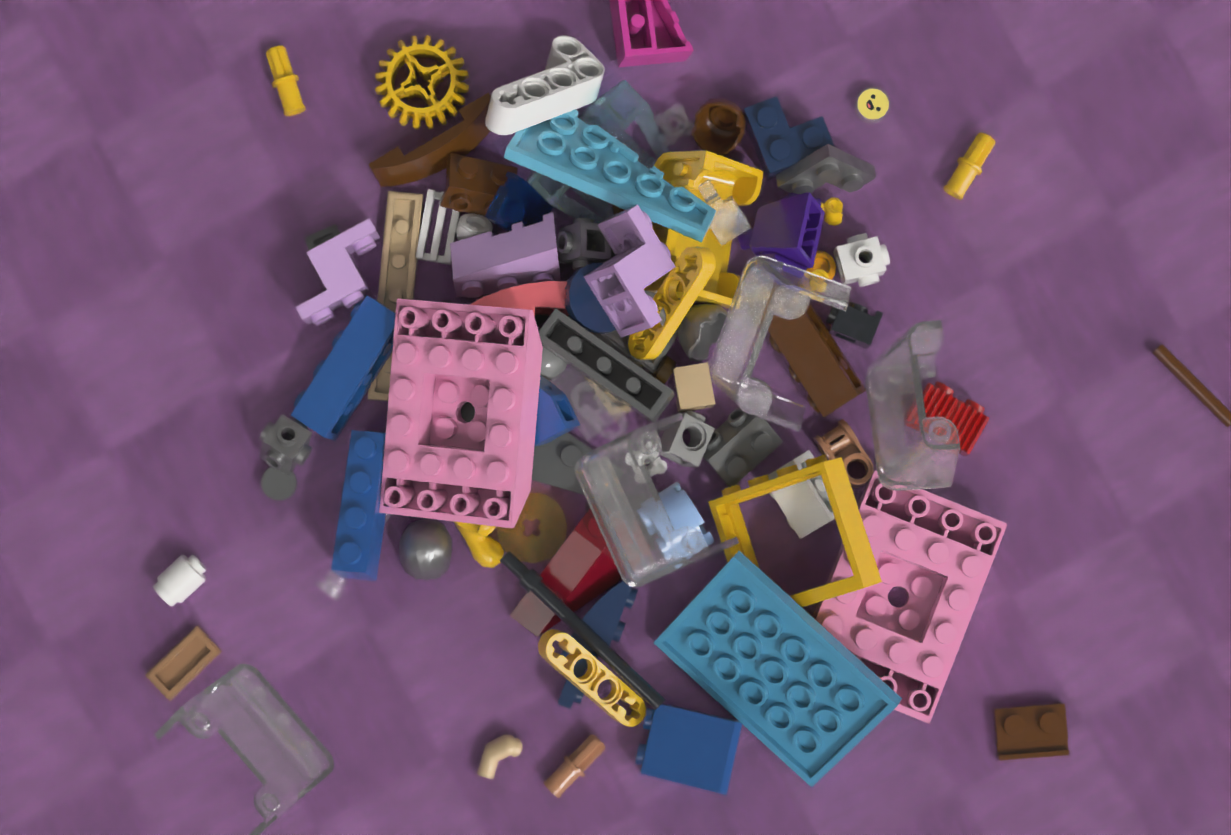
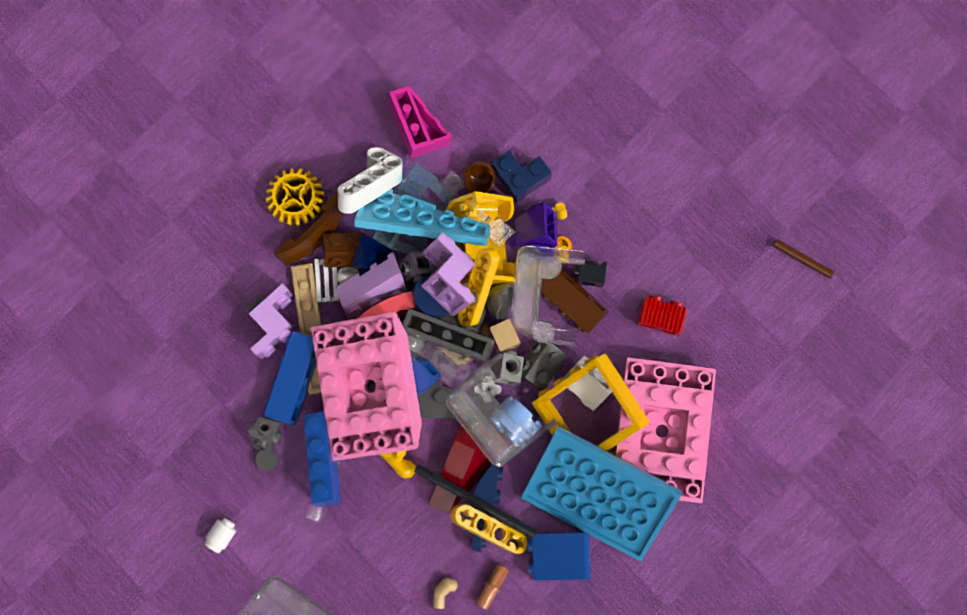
camera: 10 degrees left, 5 degrees down
medium nougat tile [145,626,223,701] -> none
yellow axle [266,45,306,116] -> none
flat silver hair [399,519,452,581] -> none
clear yellow plate [497,492,567,563] -> none
flat silver plate [776,144,876,194] -> none
nougat piece [813,419,873,488] -> none
white brick [833,233,890,287] -> none
light yellow tile [854,87,891,124] -> none
clear windscreen [865,320,960,491] -> none
yellow axle [943,132,996,200] -> none
reddish brown plate [992,703,1070,761] -> none

